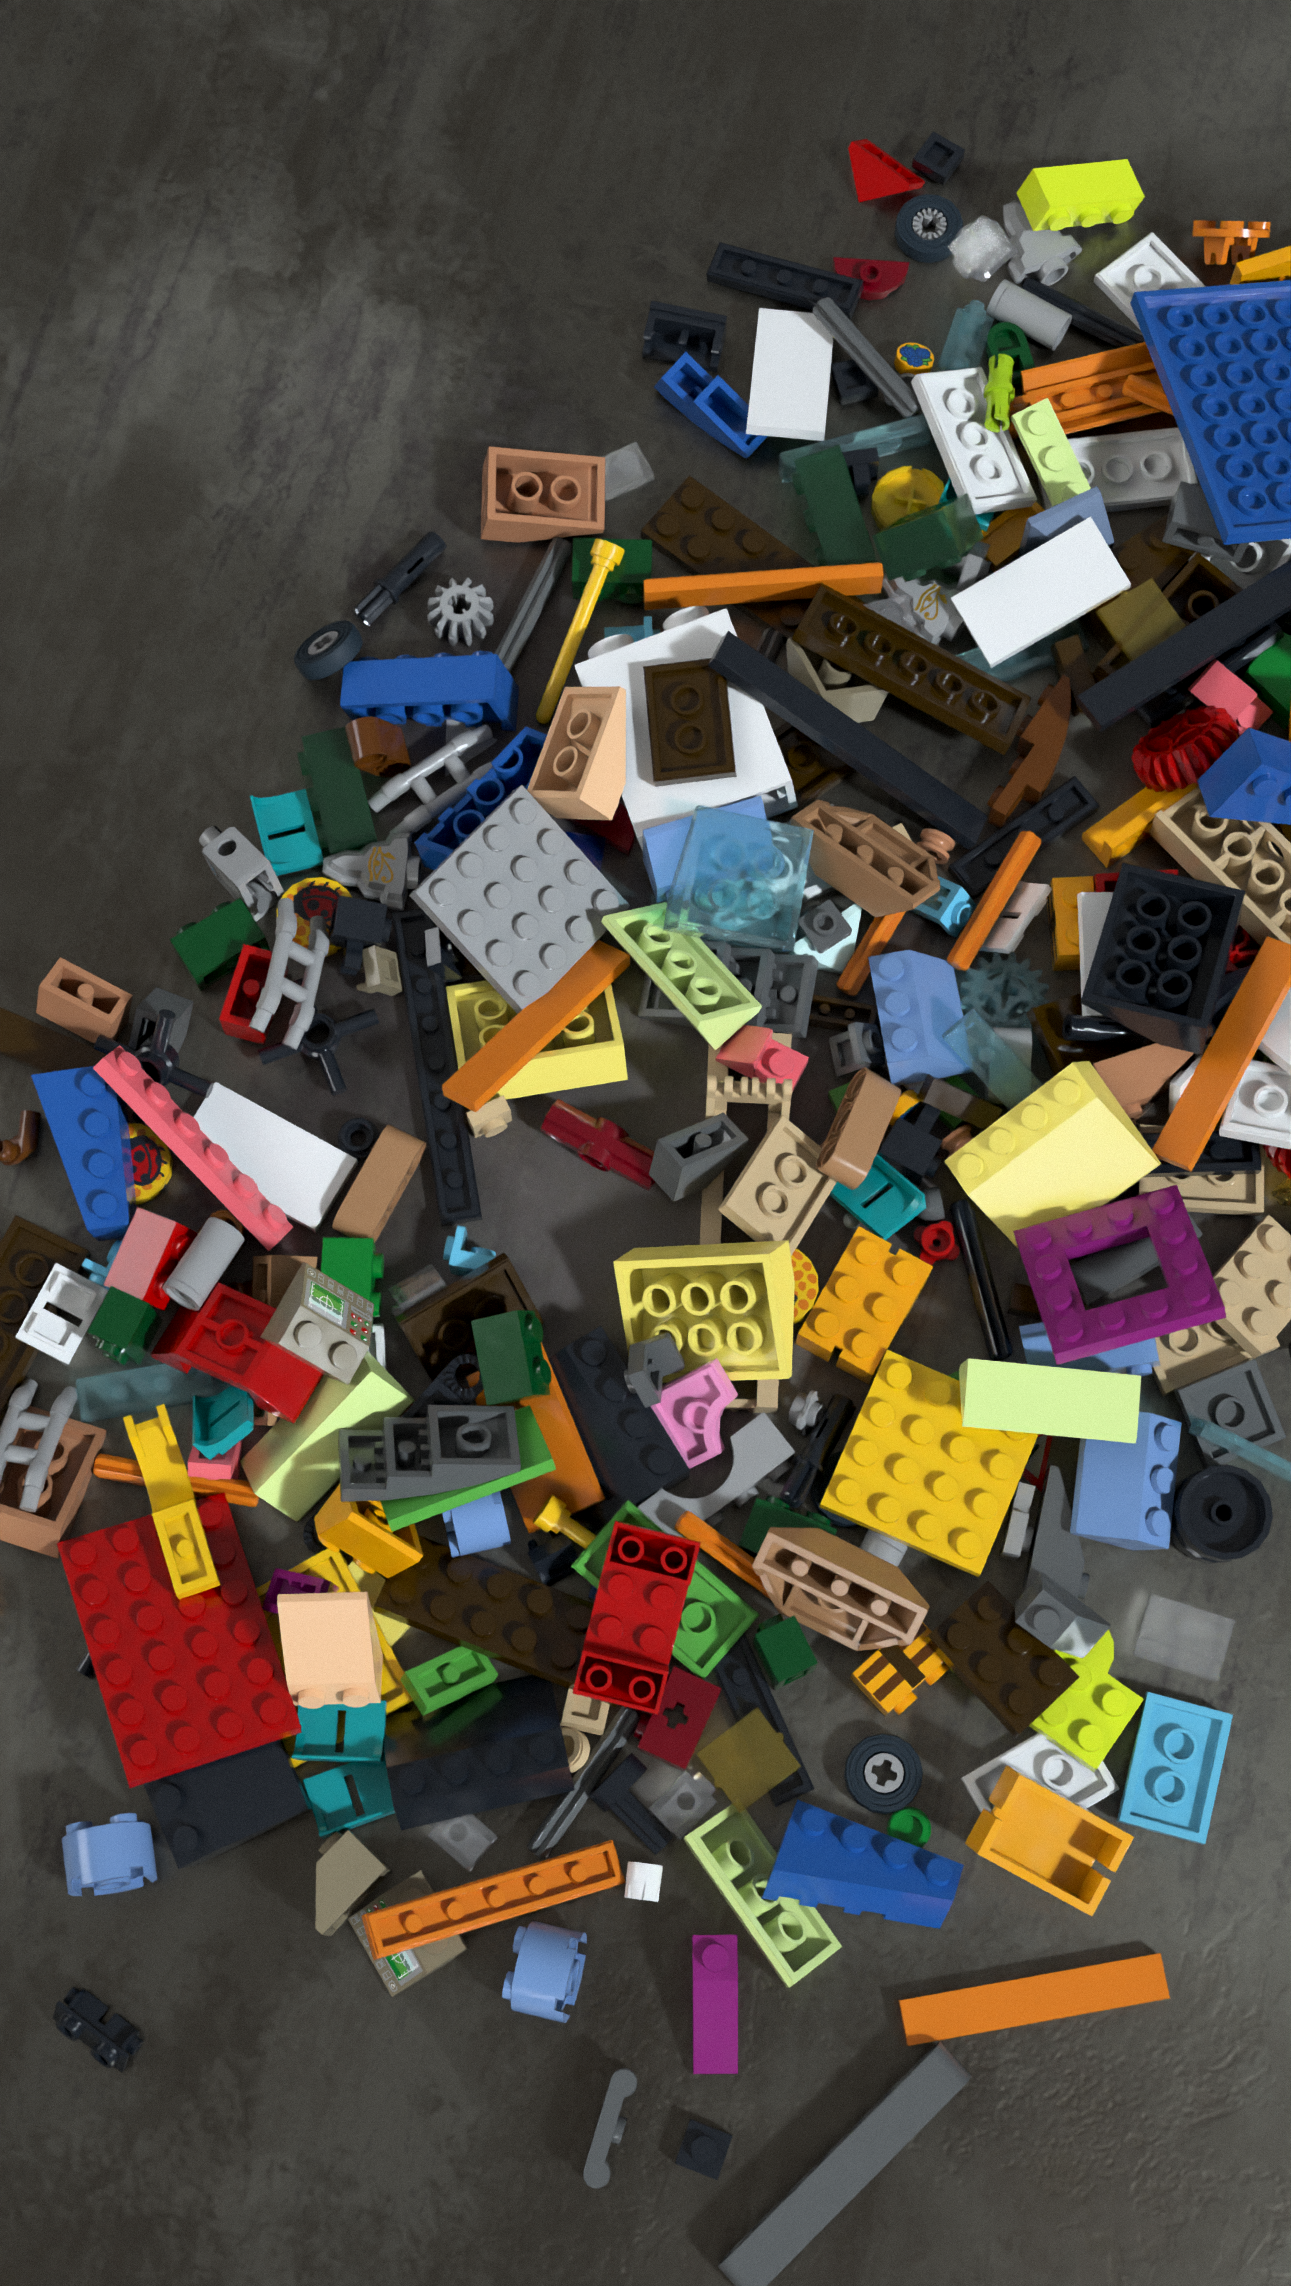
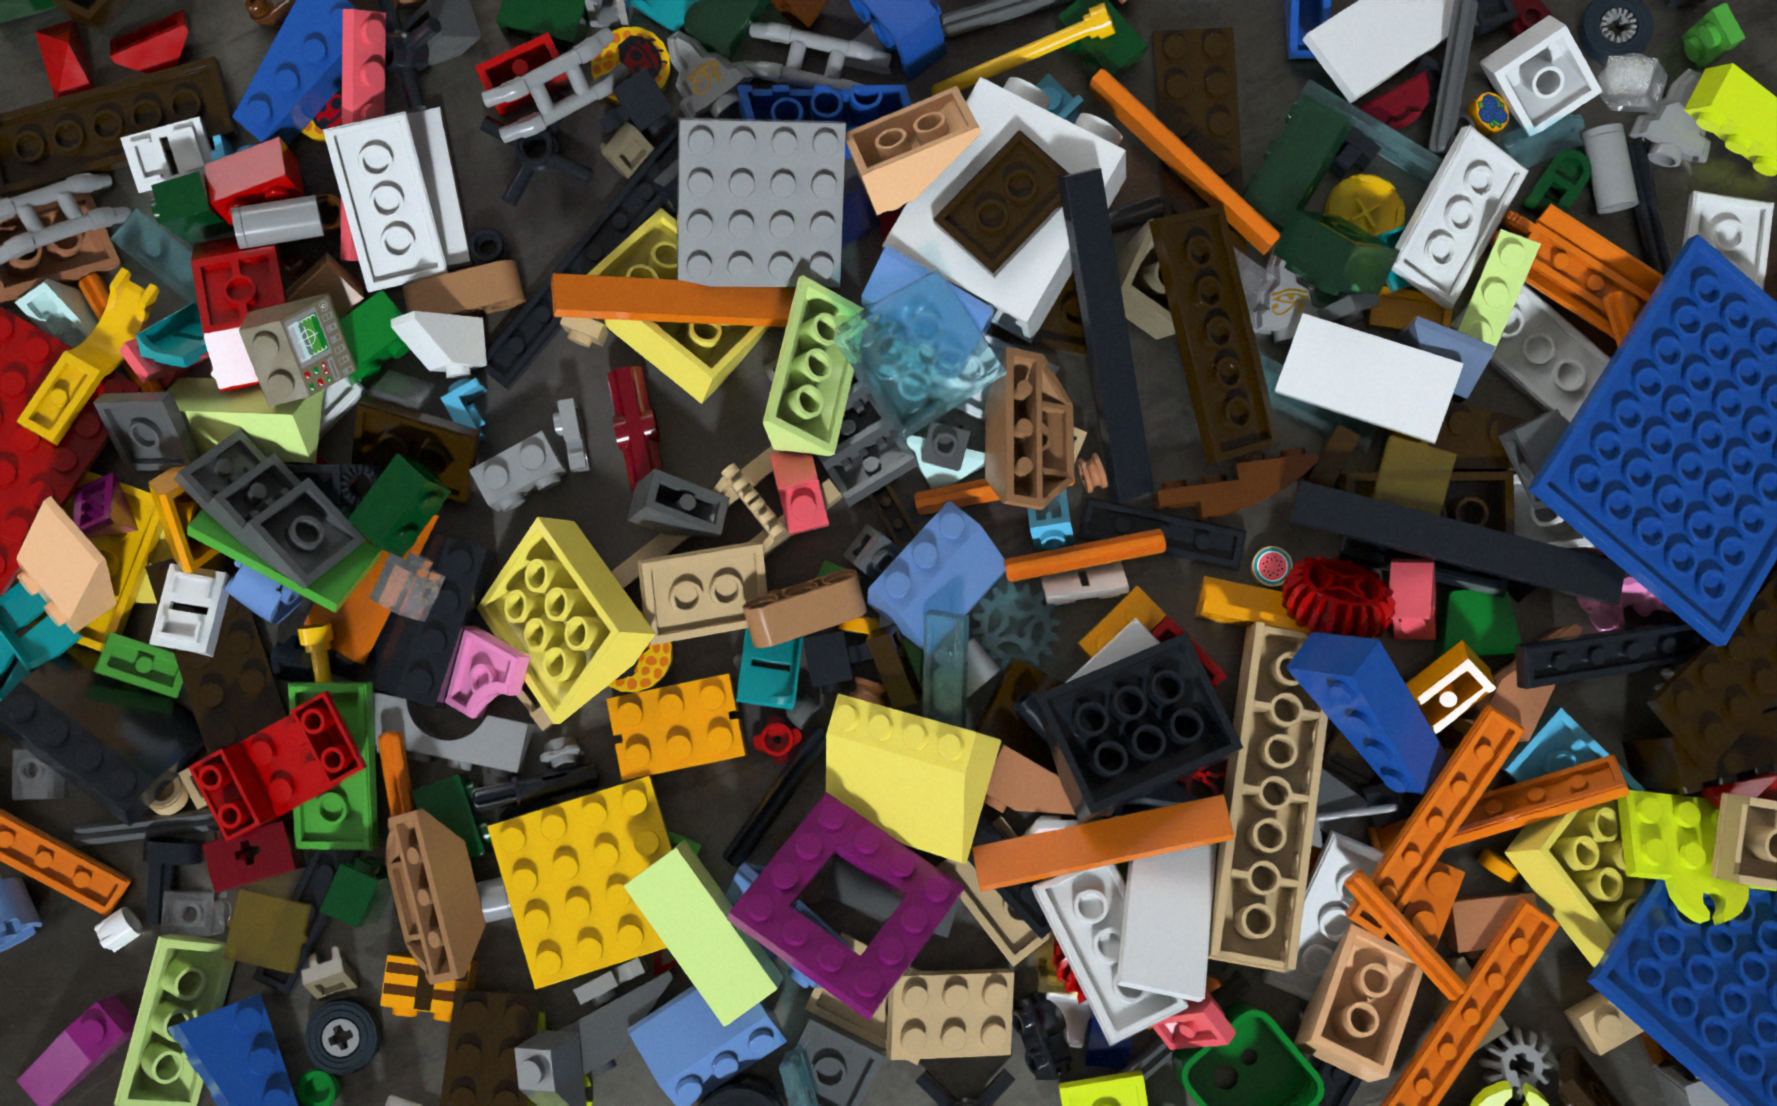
camera: 50 degrees right, 10 degrees up
dark grey bracket [624,1333,685,1408] -> none
lime pin [983,354,1015,433] -> none
none -> light aqua slope [15,279,99,348]
none -> dark grey plate [93,392,201,471]
none -> white piece [149,563,232,657]
none -> dark tan tile [301,946,359,1002]
none -> white tile [323,111,448,292]
none -> clear brick [369,552,446,622]
none -> white slope [391,311,487,379]
none -> light grey brick [469,431,569,512]
none -> light grey plate [553,398,591,473]
none -> tile [1250,546,1293,588]
none -> dark red plate [1352,70,1431,132]
none -> white slope [1479,15,1603,138]
none -> bright green plate [1681,2,1746,71]

